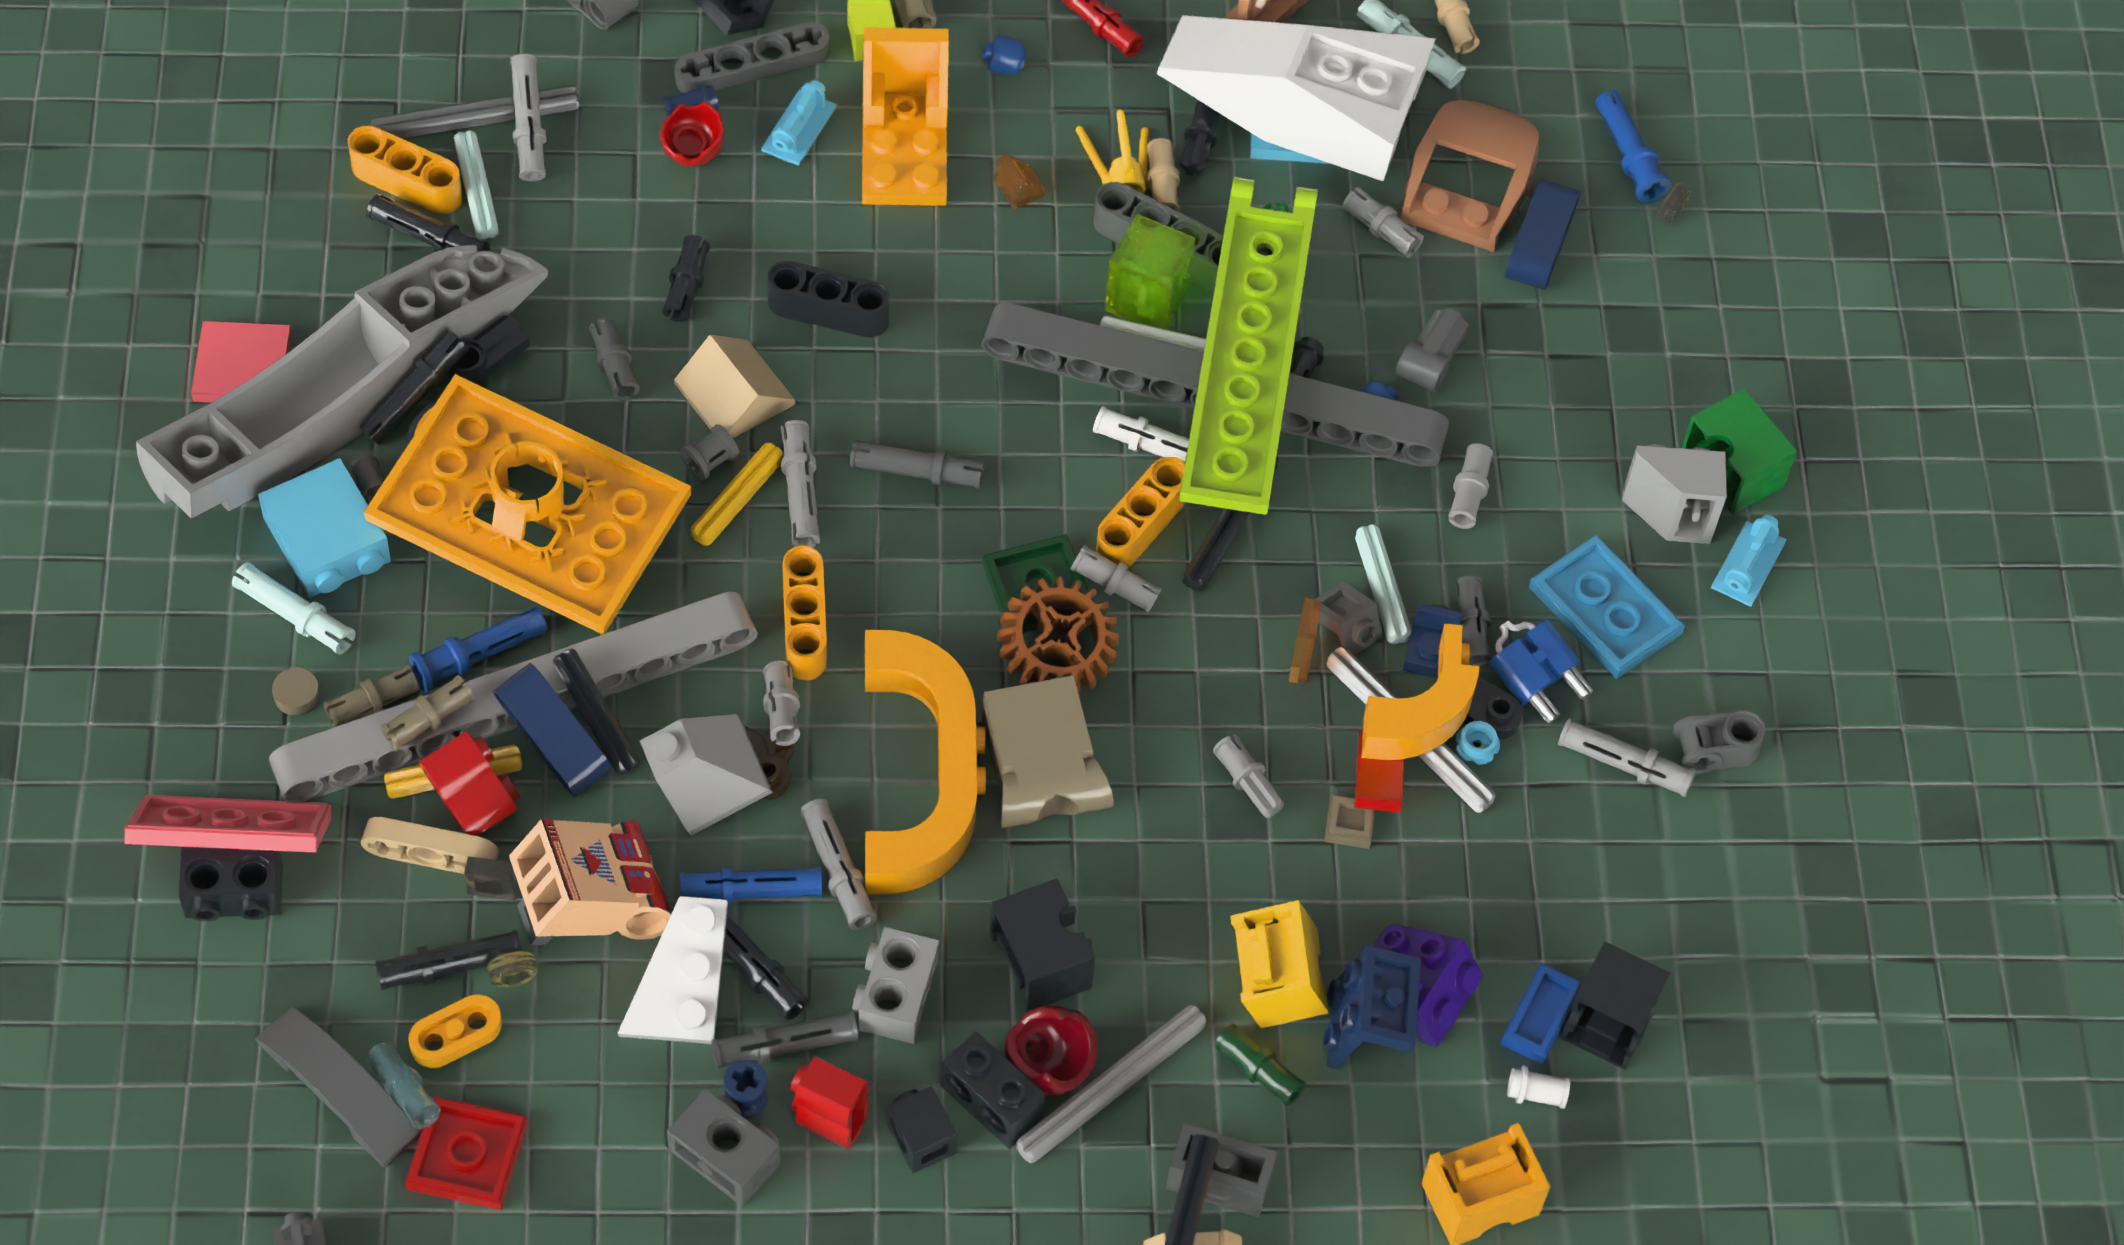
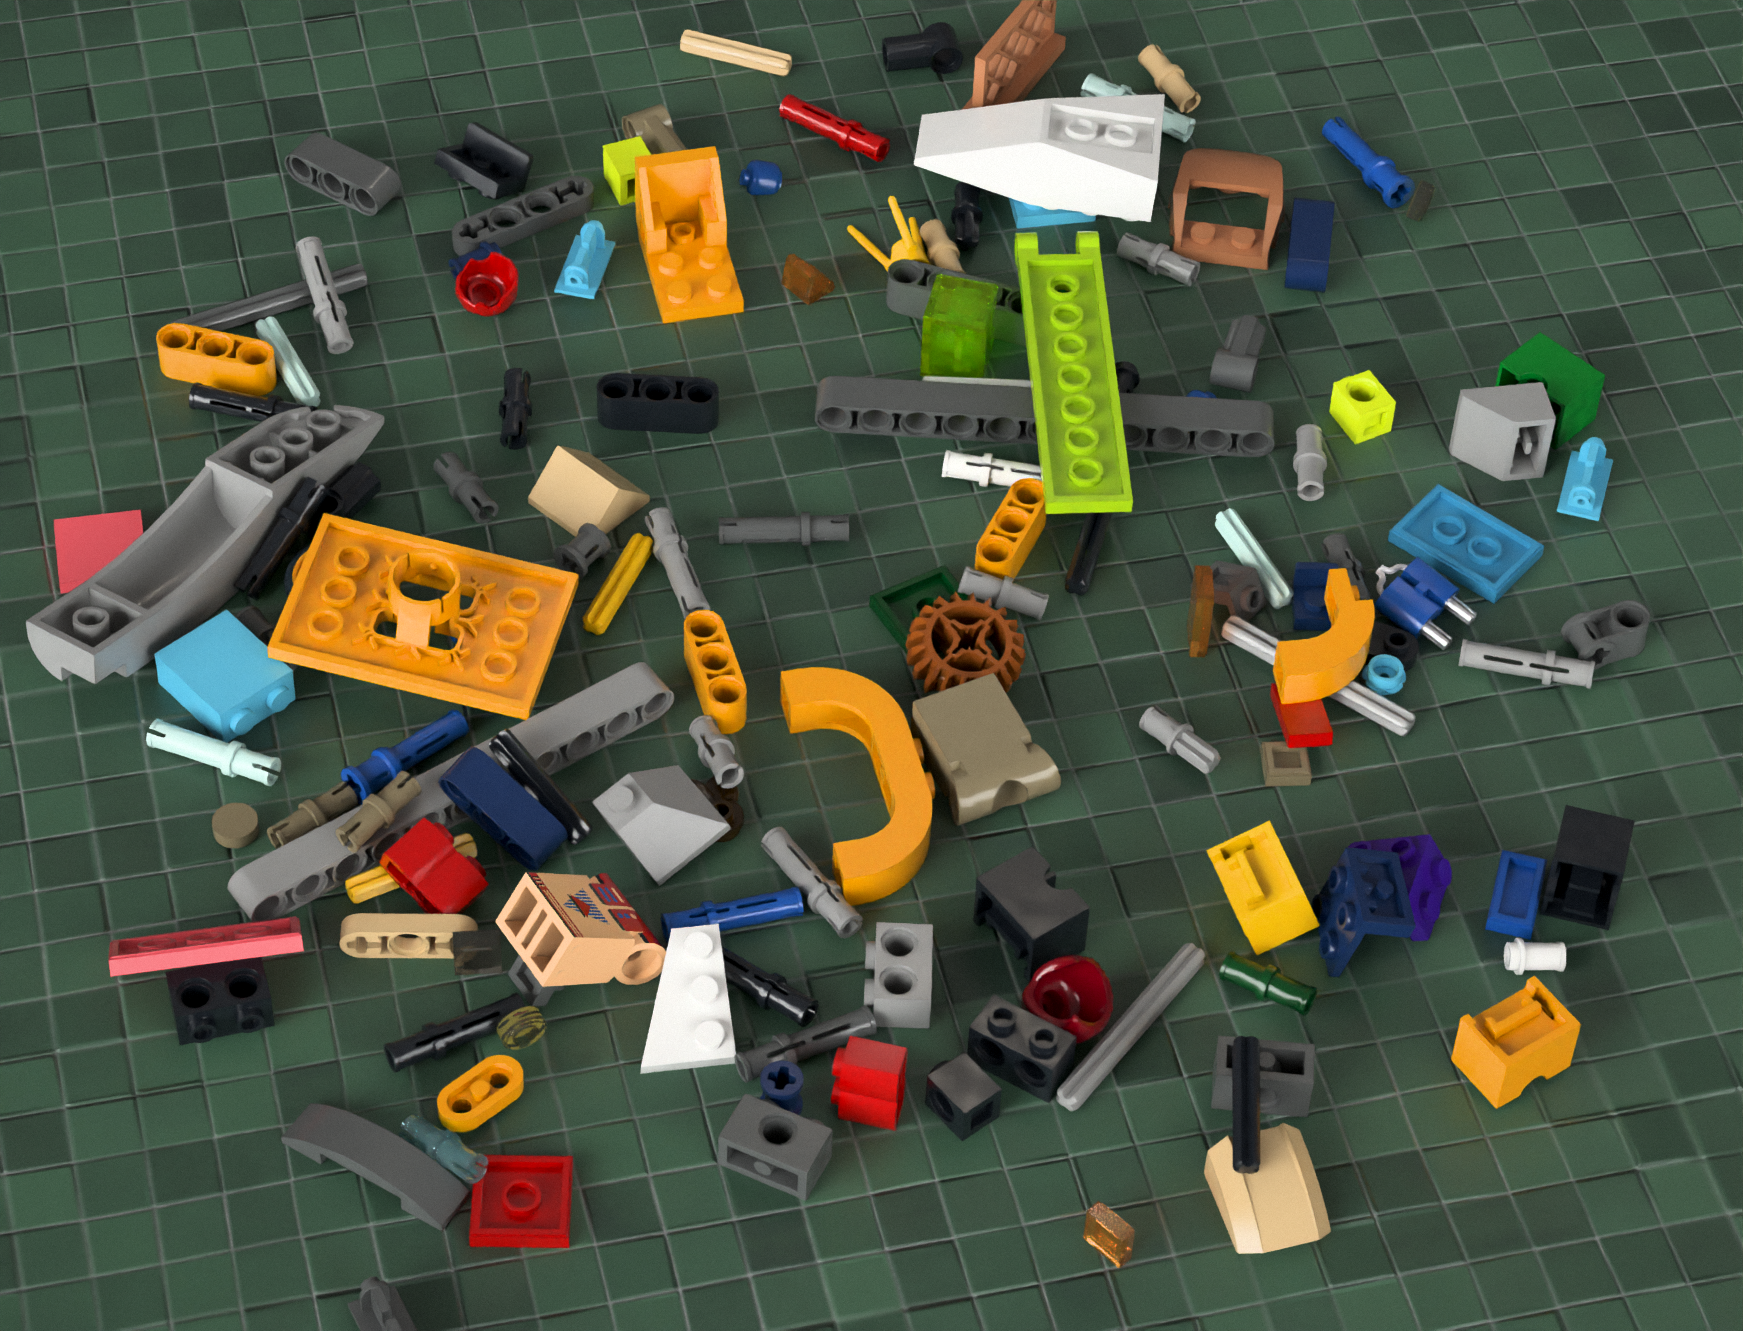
camera: 10 degrees left, 10 degrees down
none -> neon yellow brick [1329,370,1396,445]

